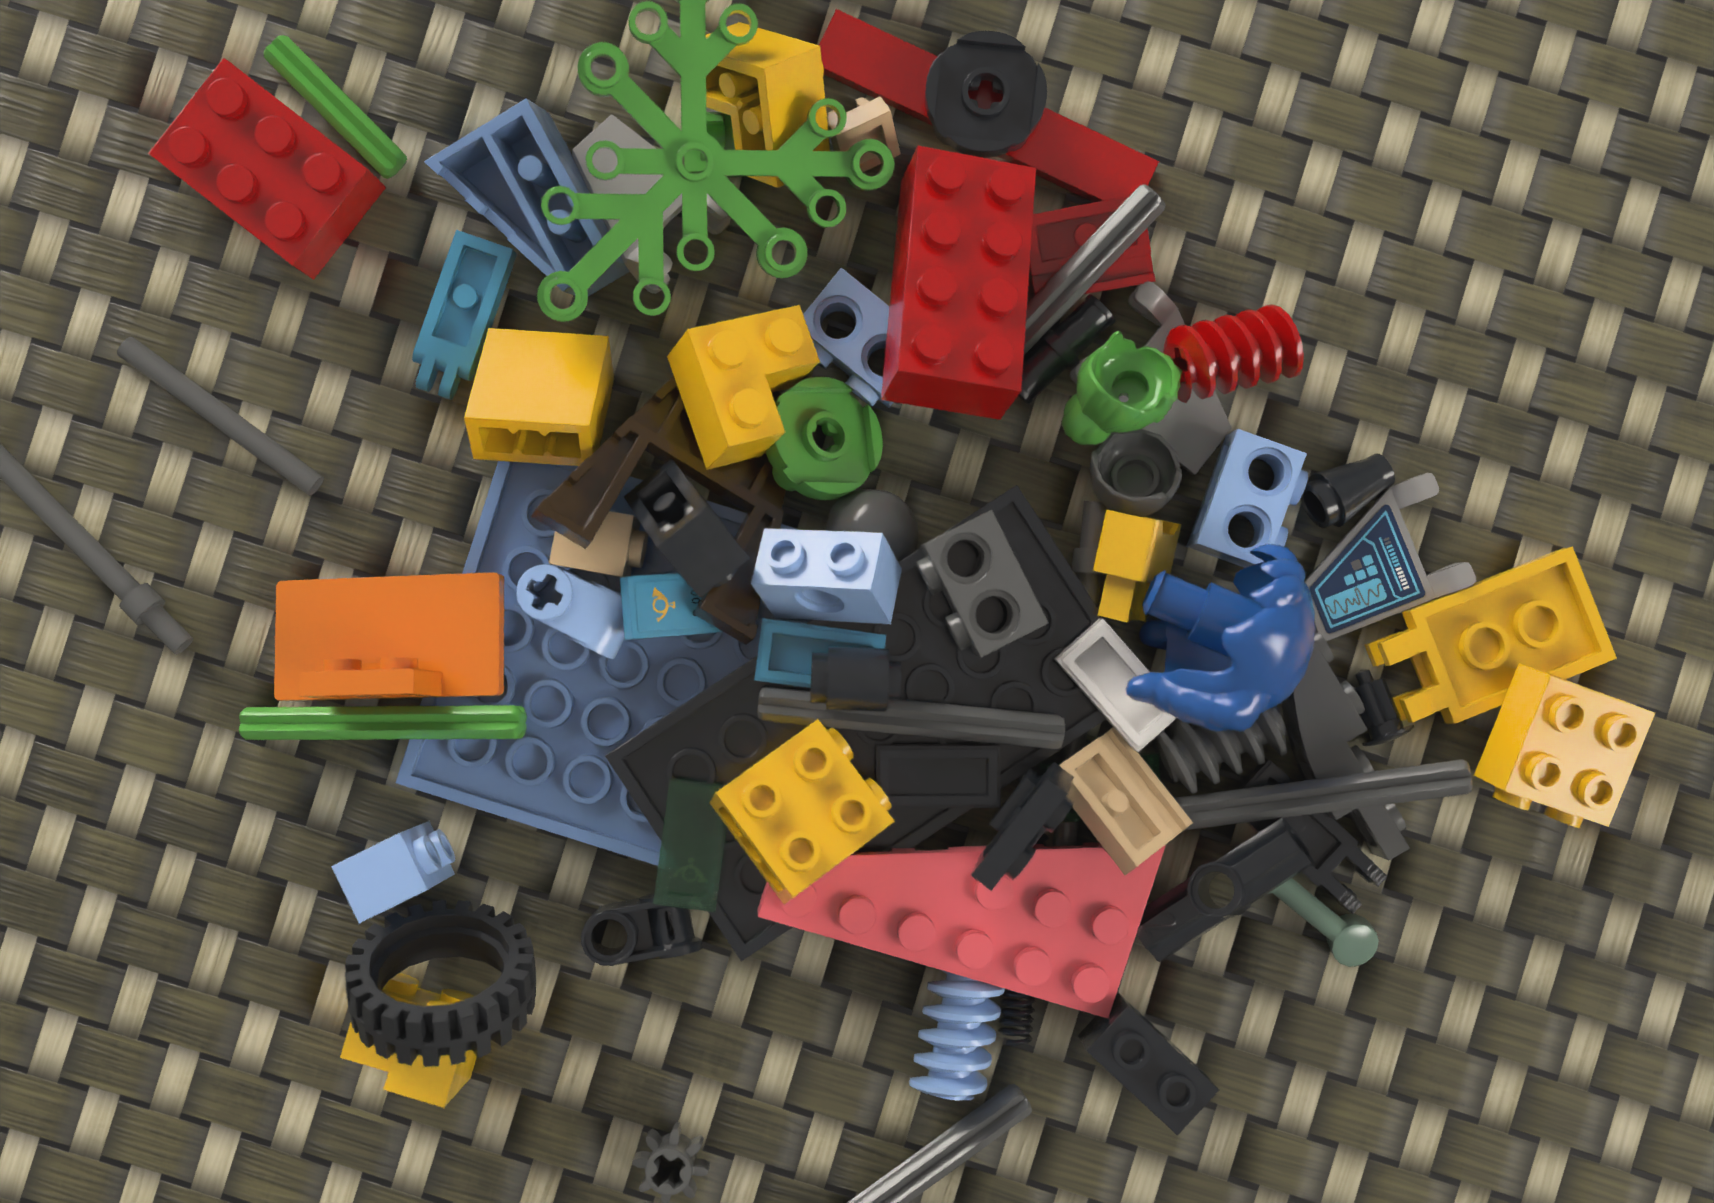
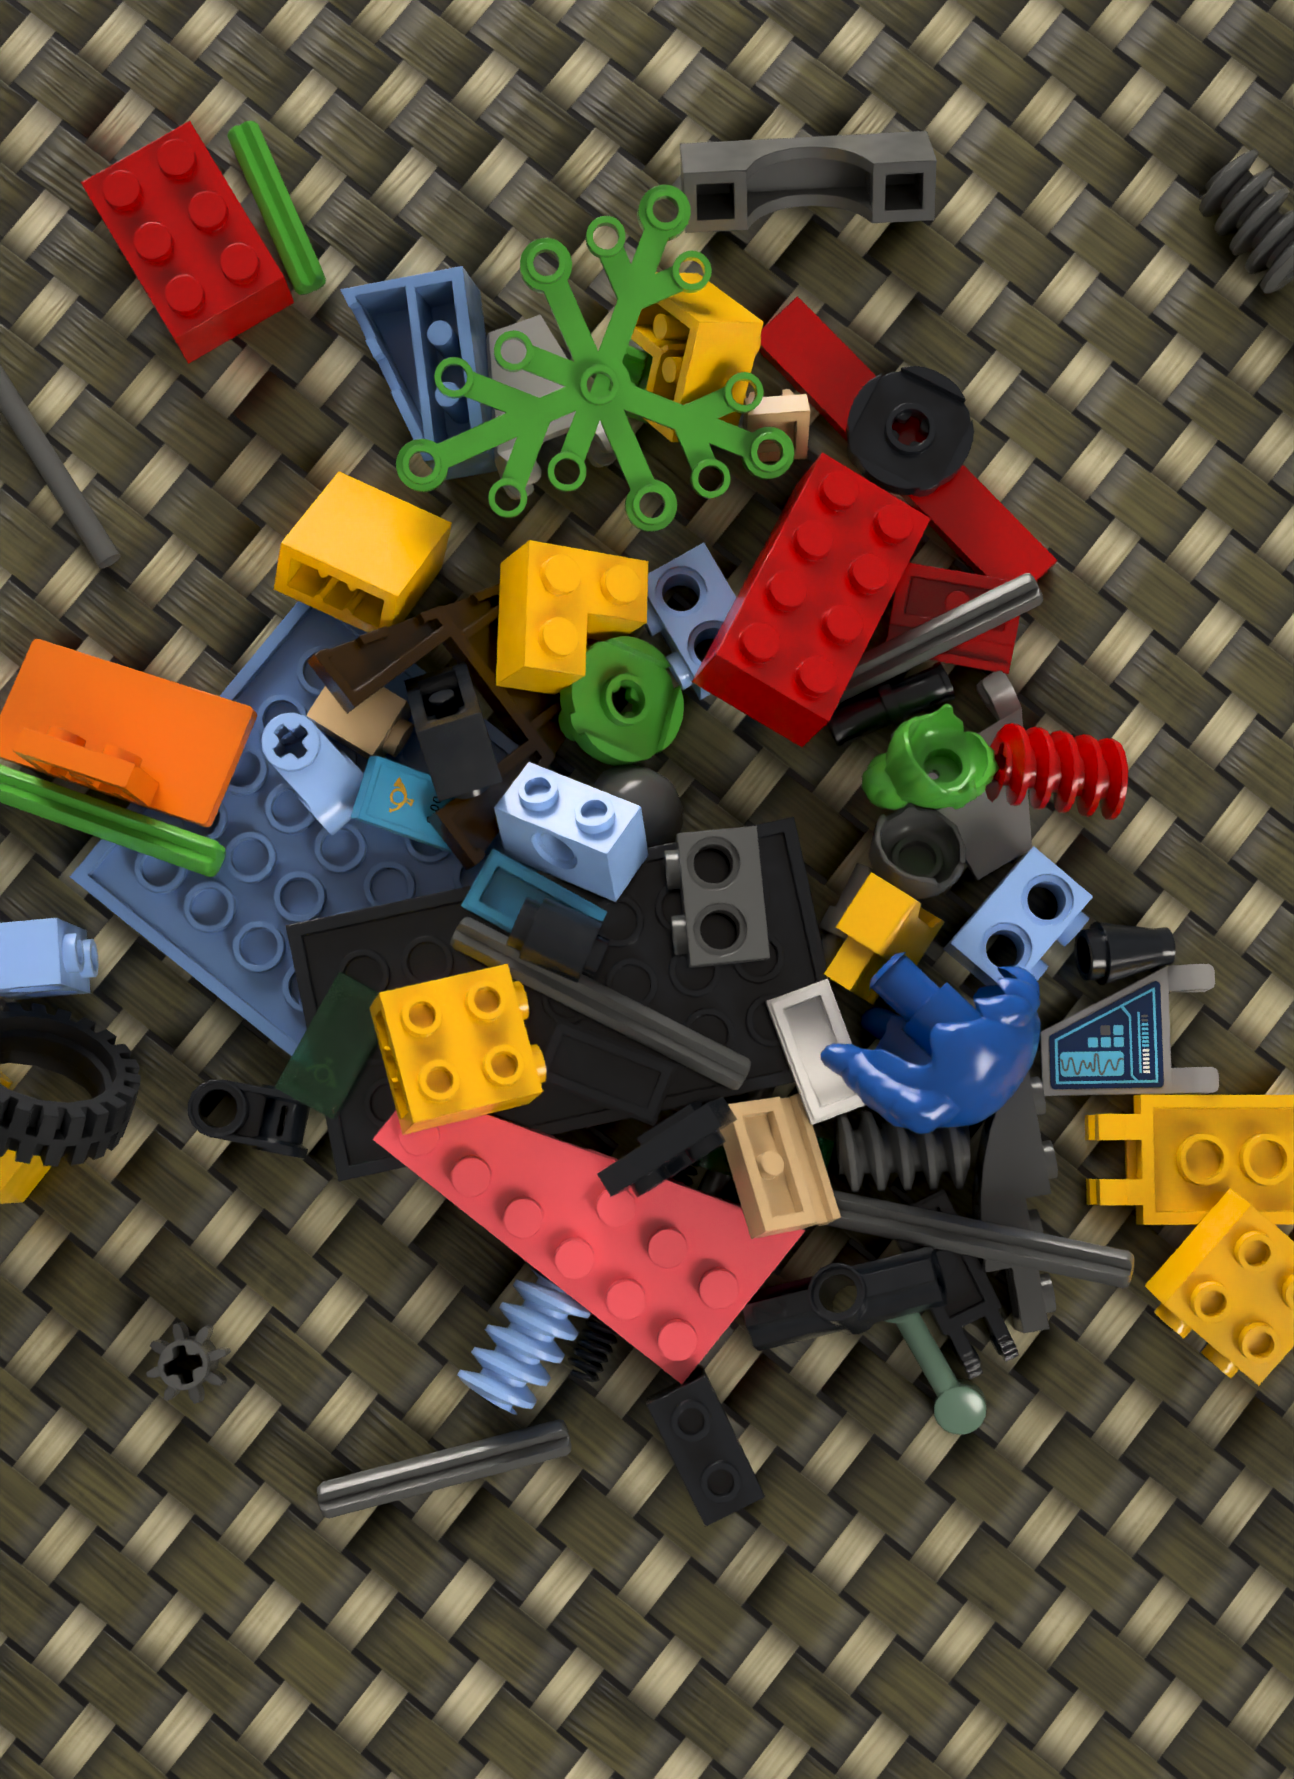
camera: 20 degrees right, 5 degrees down
dark azure hinge [412,230,517,400] -> none
black piece [1354,669,1415,746] -> none

